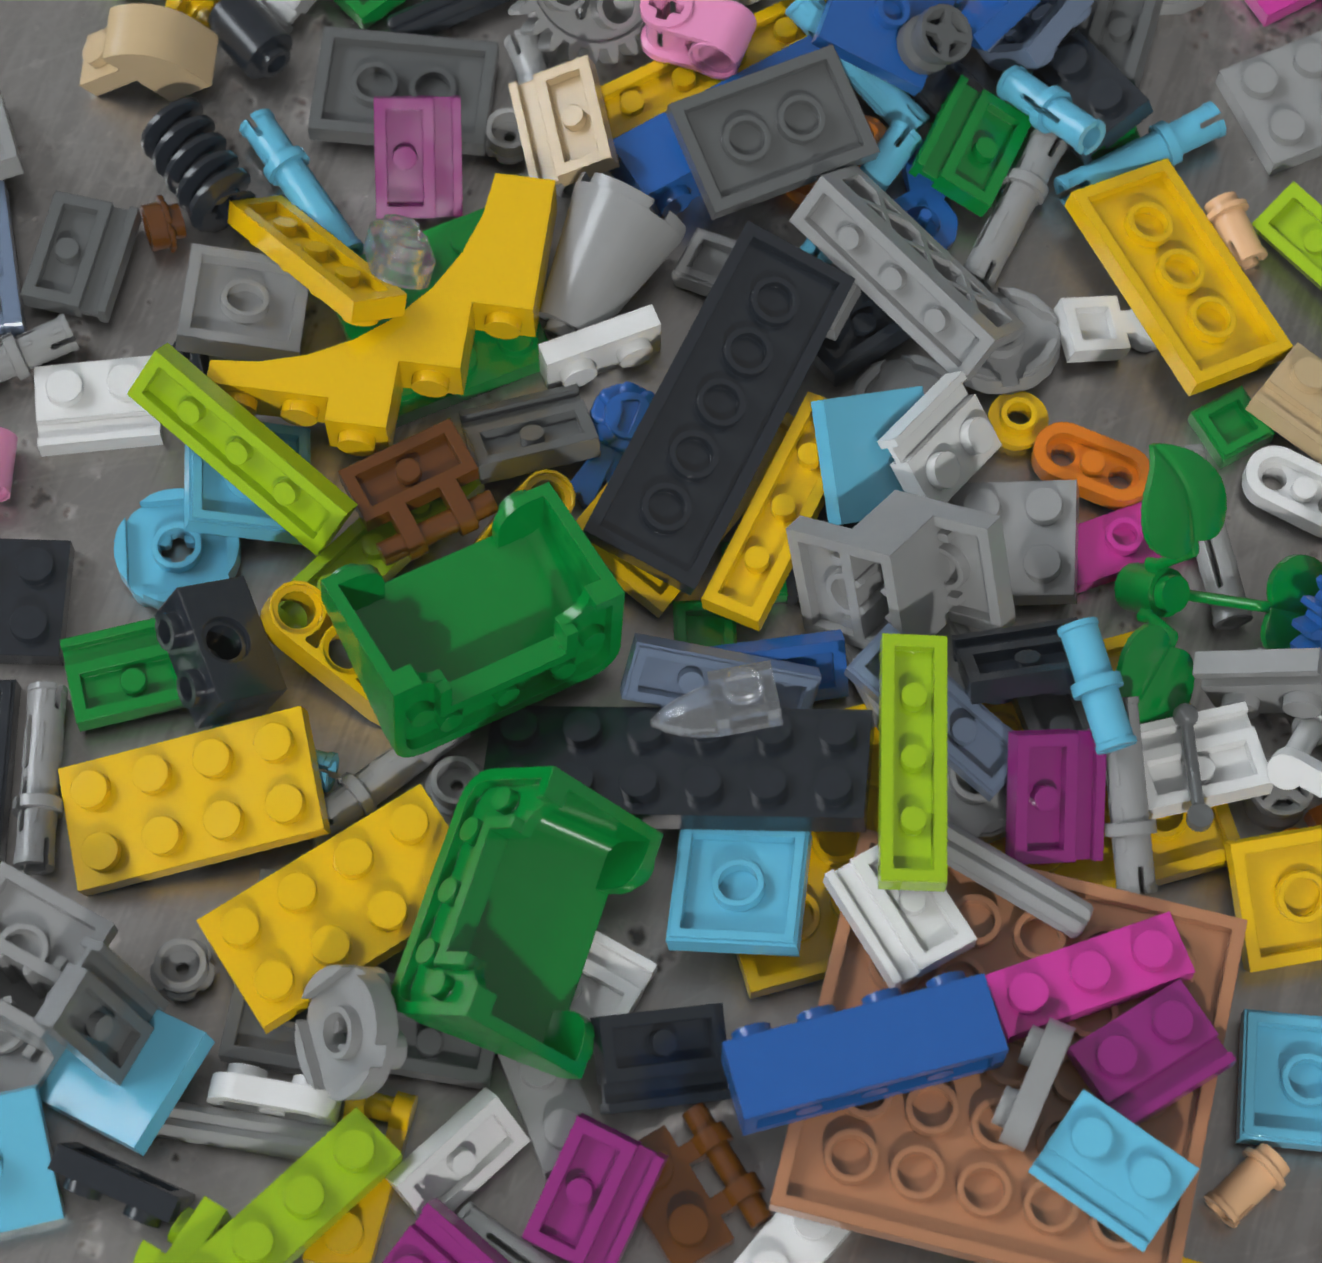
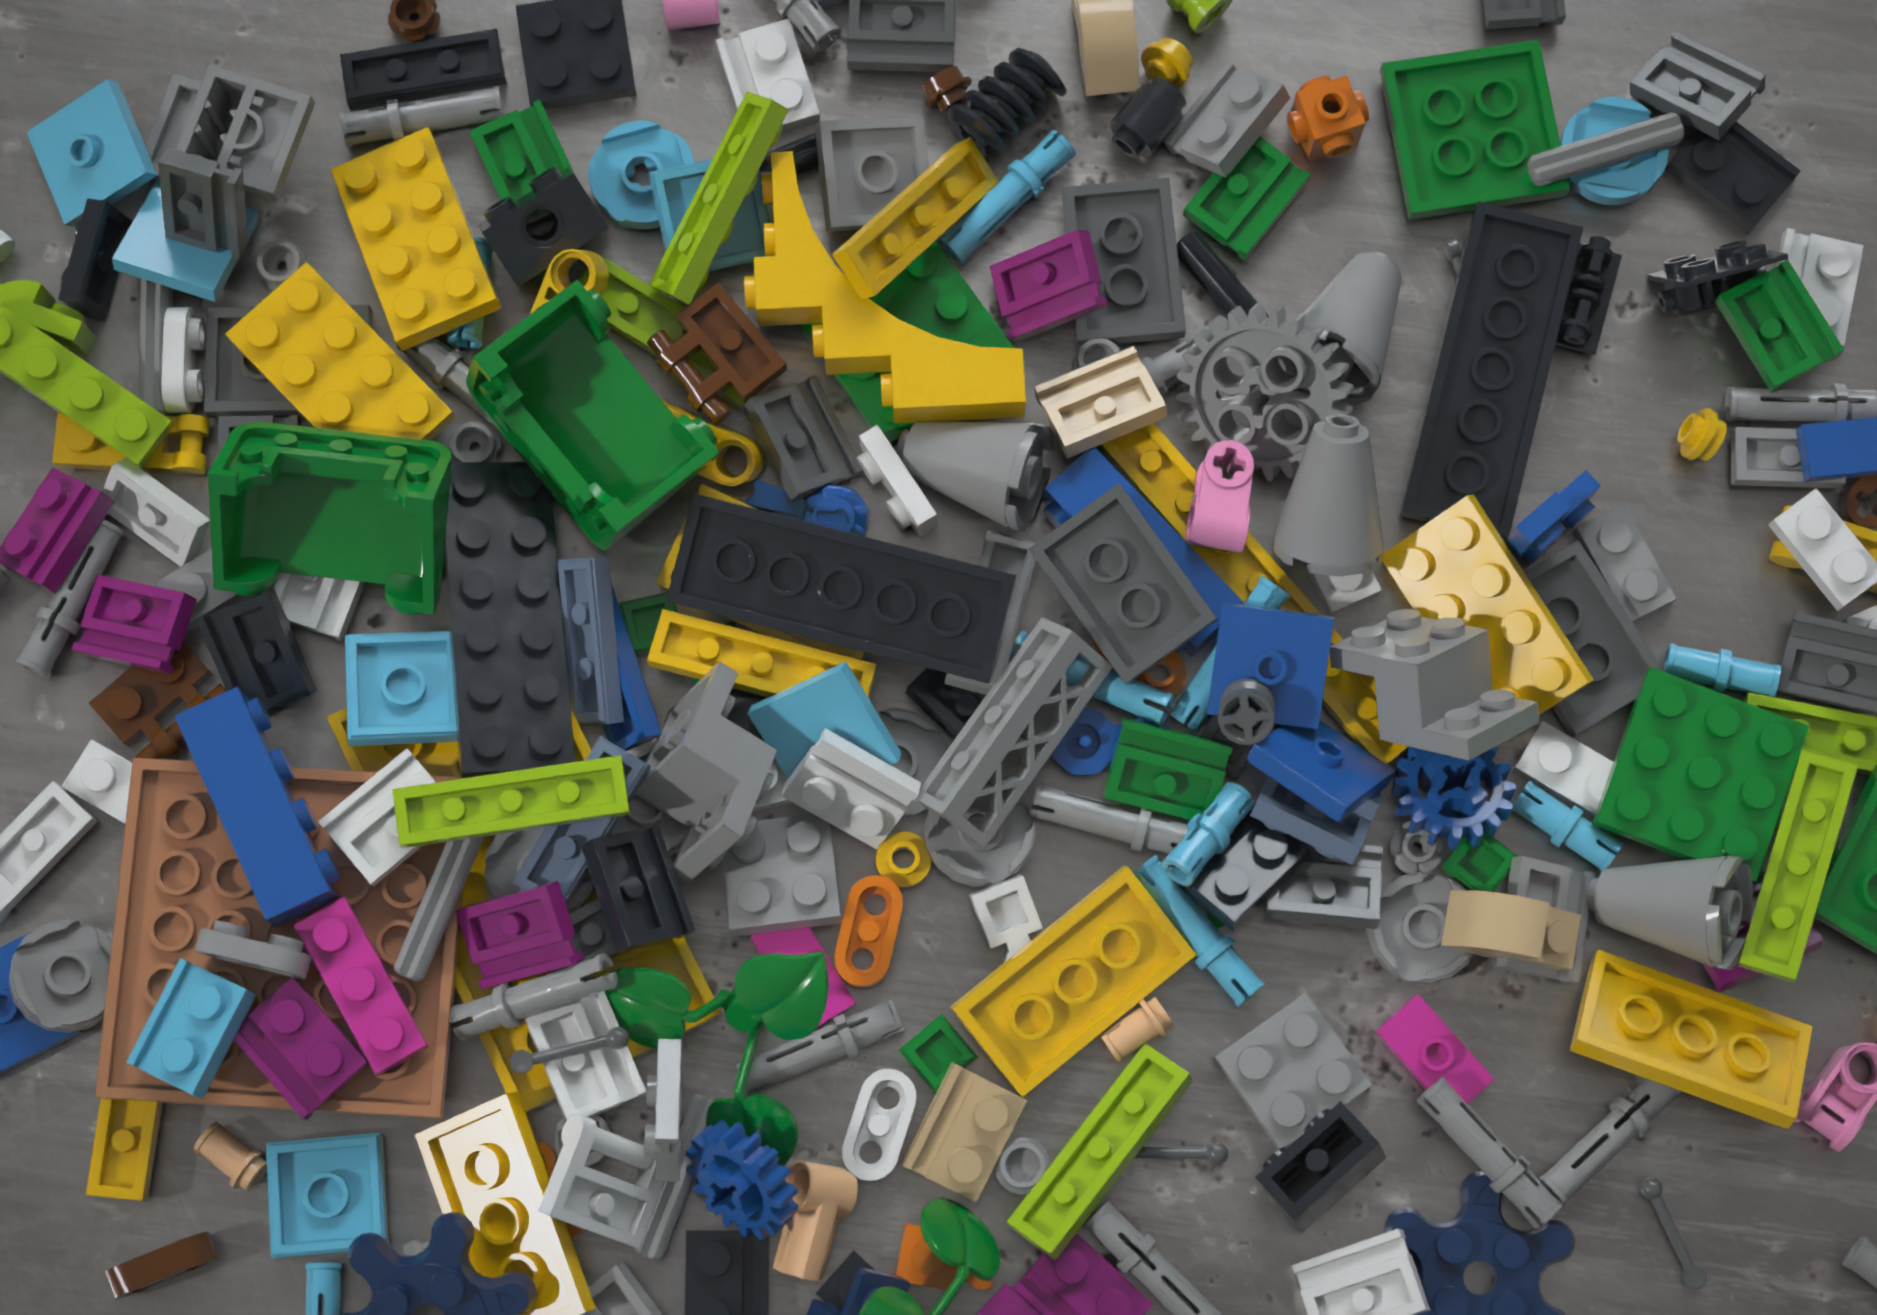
camera: 80 degrees right, 10 degrees up
light grey plate [295,965,407,1101] -> none
clear plate [363,214,436,290] -> none
clear plate [650,660,783,738] -> none
medium azure pin [1057,617,1138,755] -> none

